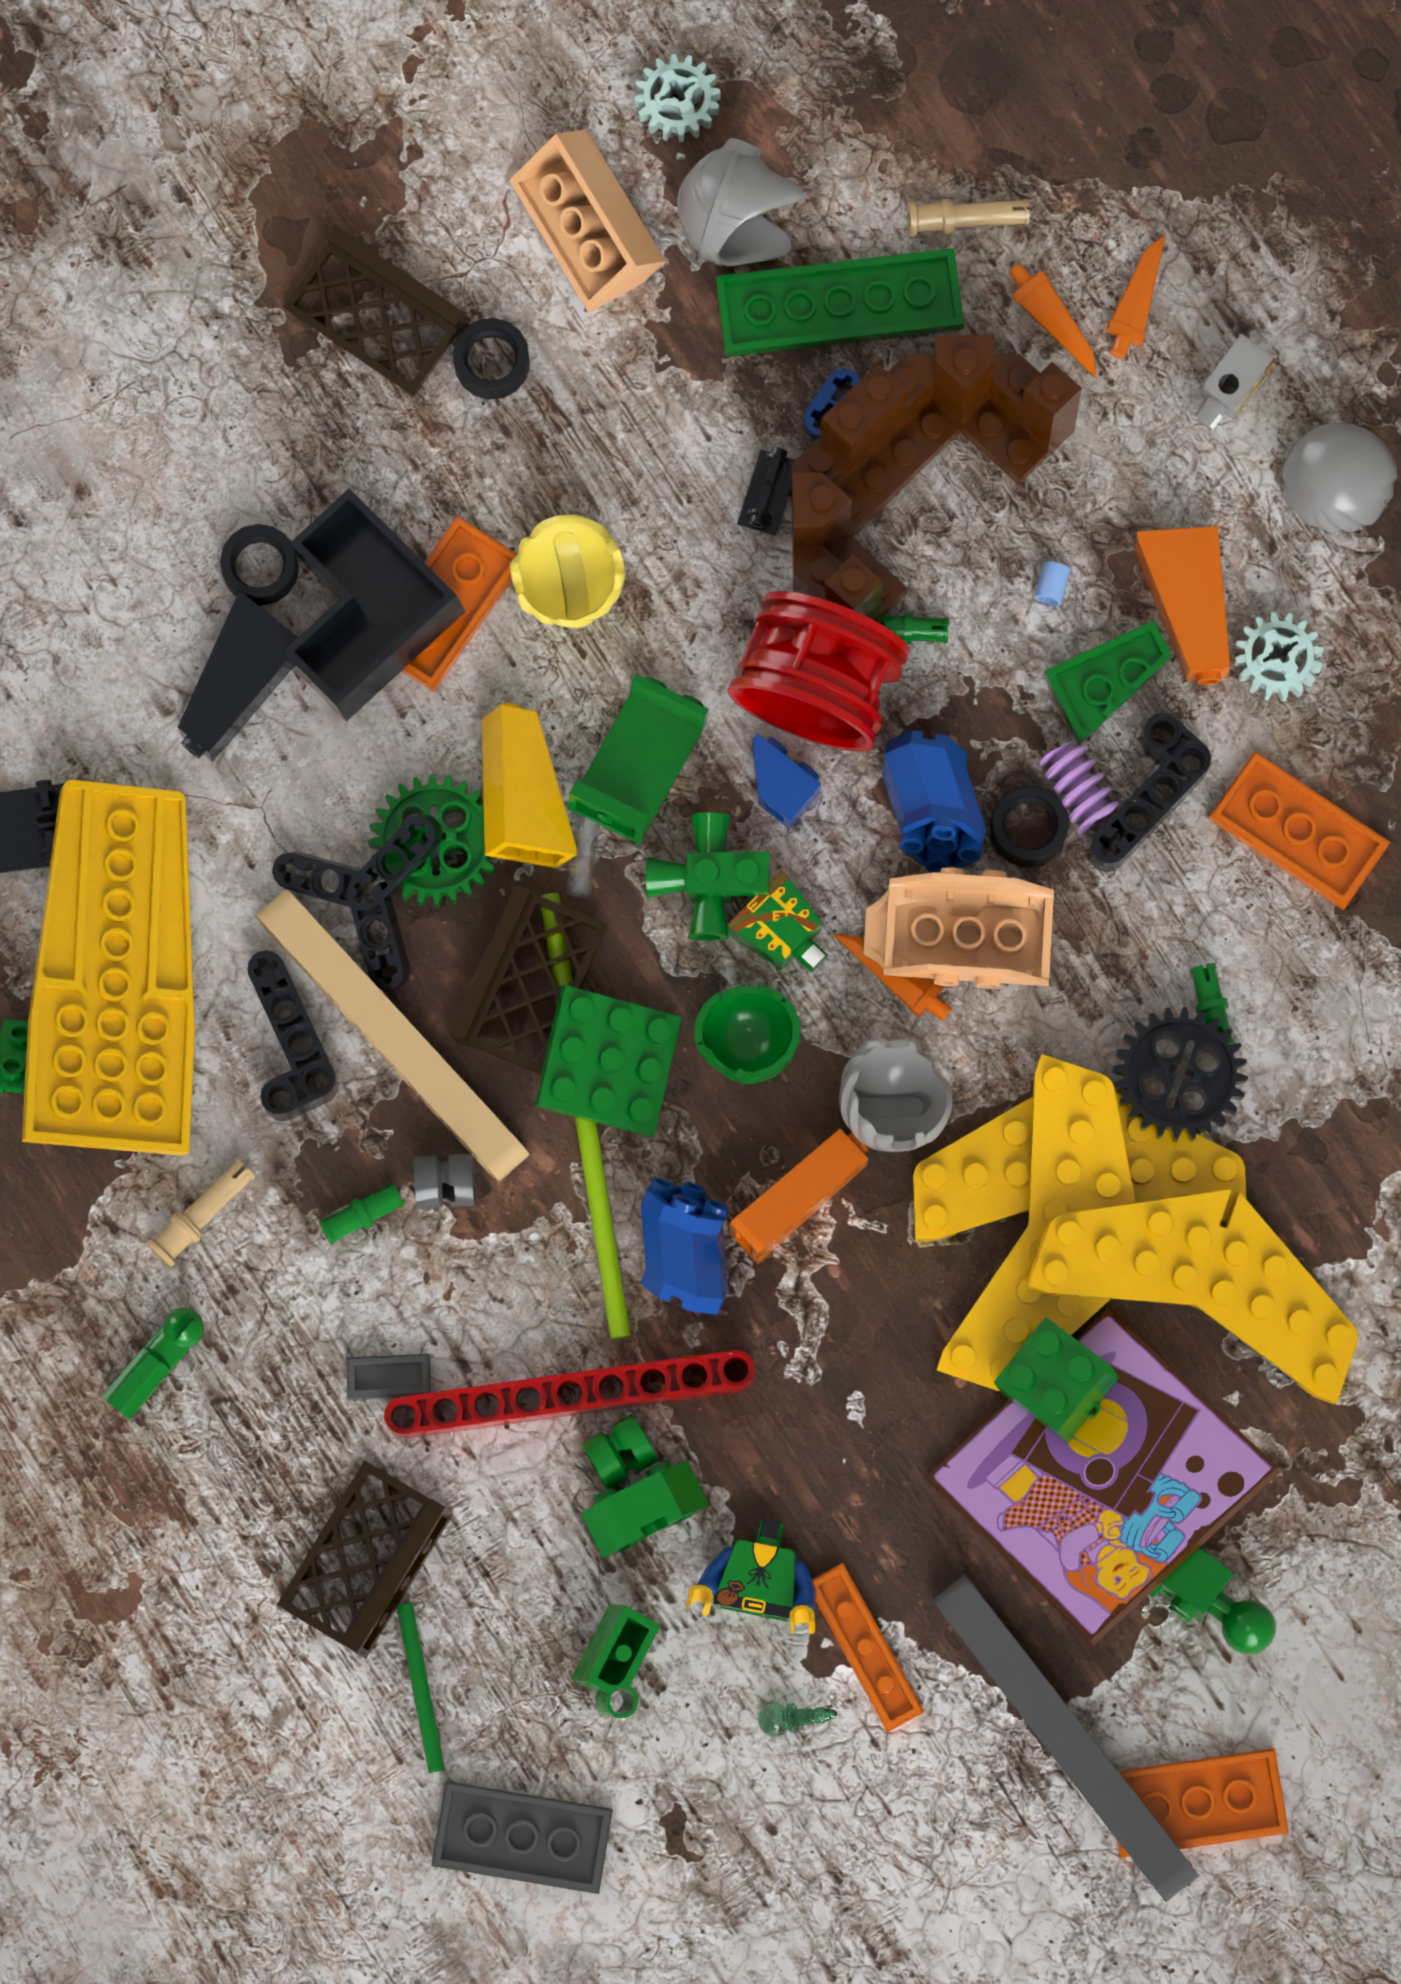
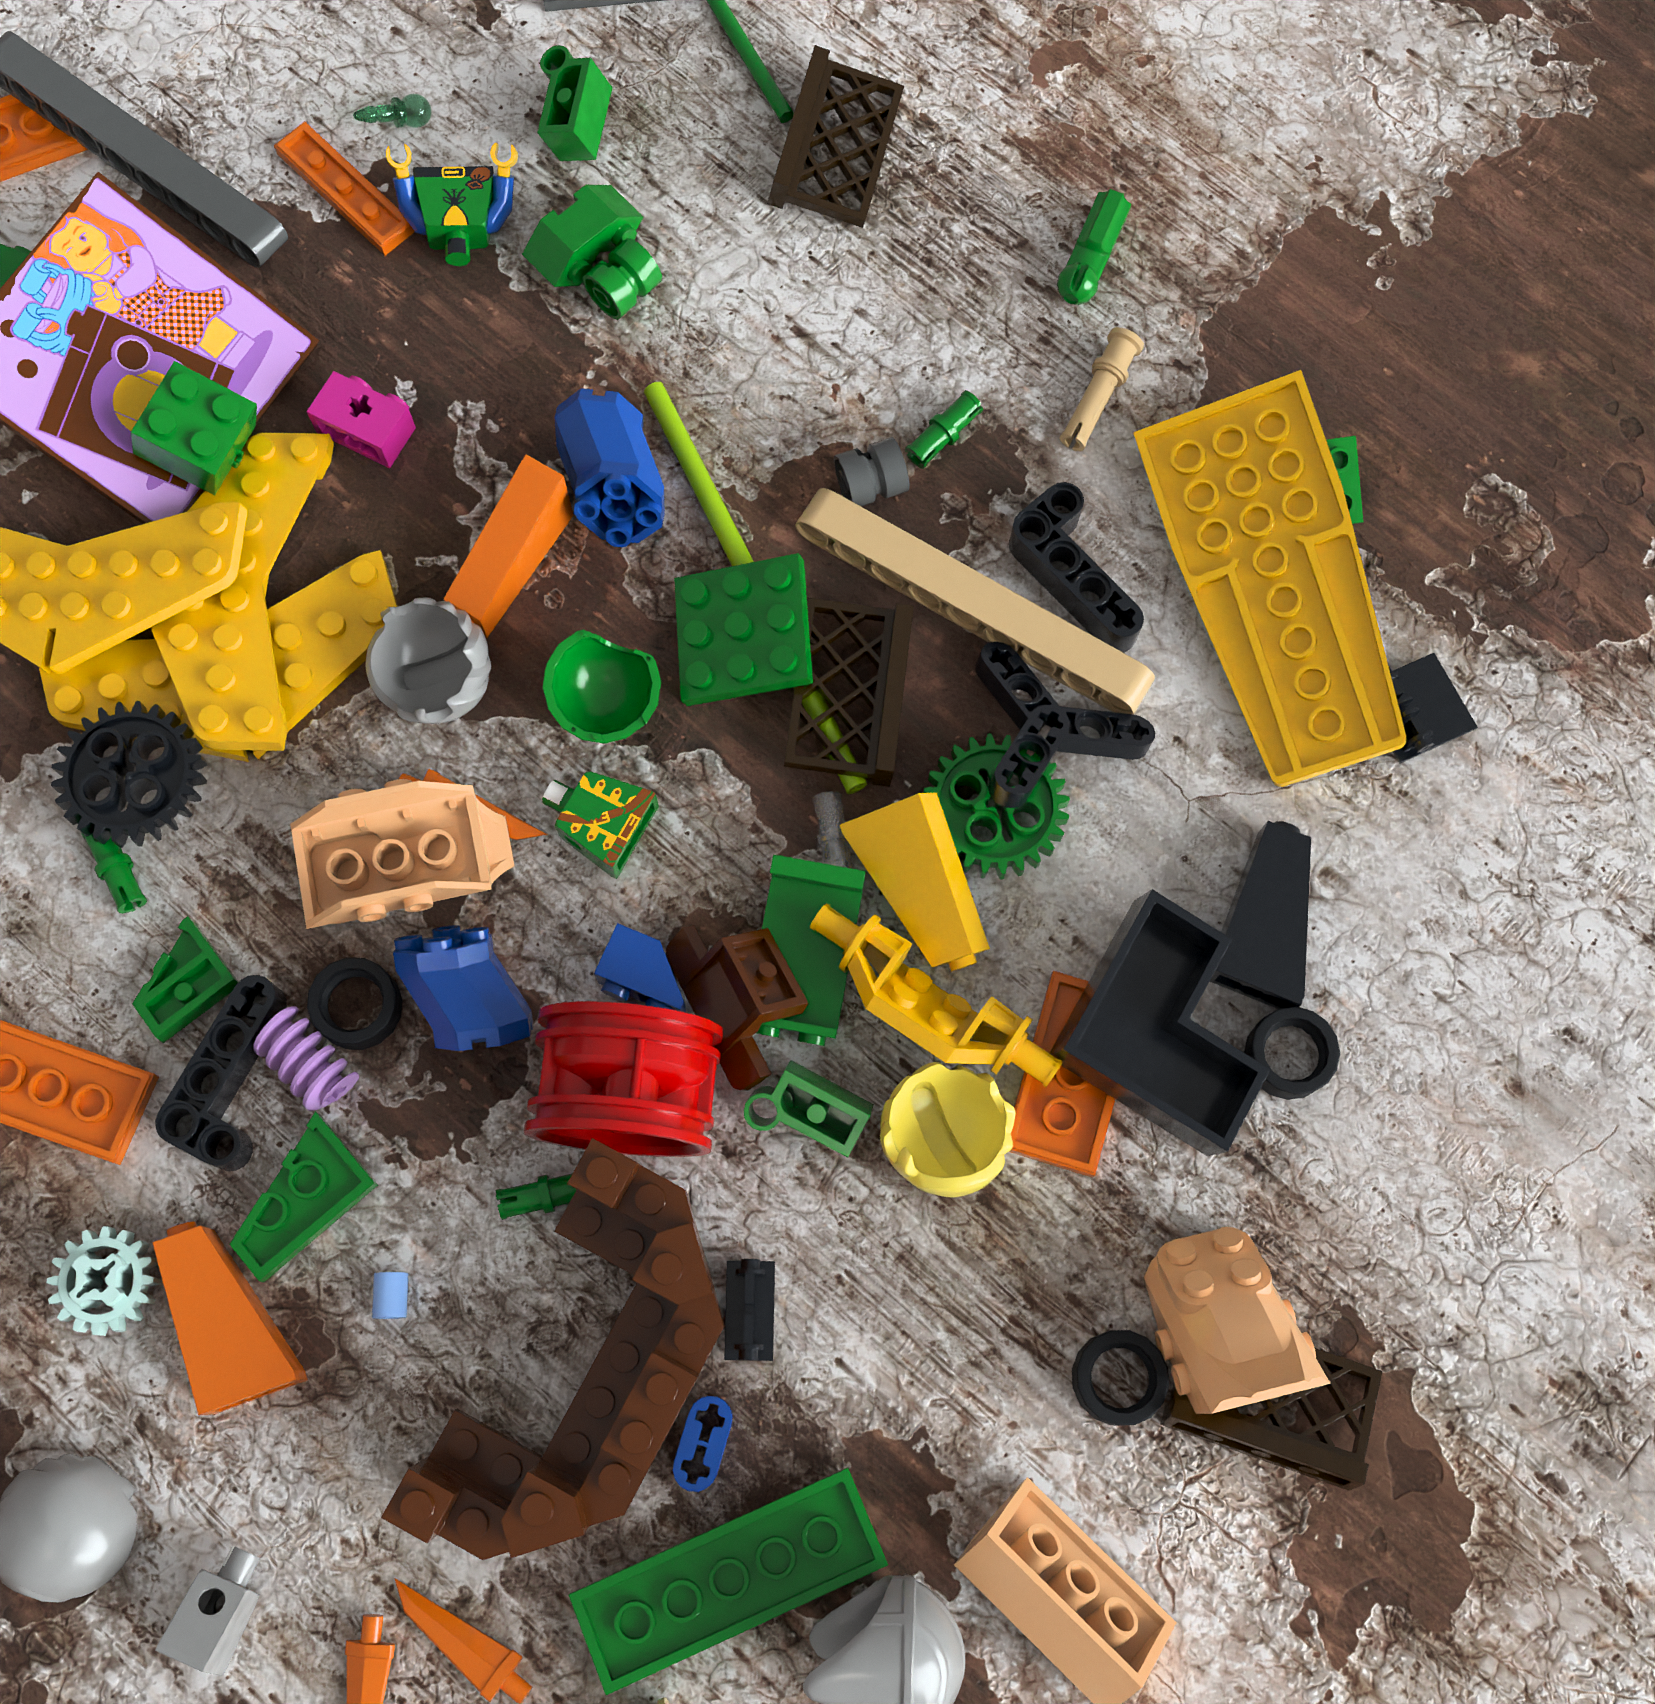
camera: 160 degrees right, 5 degrees down
dark grey tile [346,1354,432,1401] -> none
red beam [384,1350,755,1439] -> none
green brick [646,812,771,942] -> none
none -> green wing [132,916,239,1043]
none -> dark pink brick [307,371,416,468]
none -> reddish brown plate [666,925,808,1091]
none -> green hinge [743,1060,874,1158]
none -> yellow plate [810,903,1063,1087]
none -> light nougat slope [1144,1227,1331,1414]

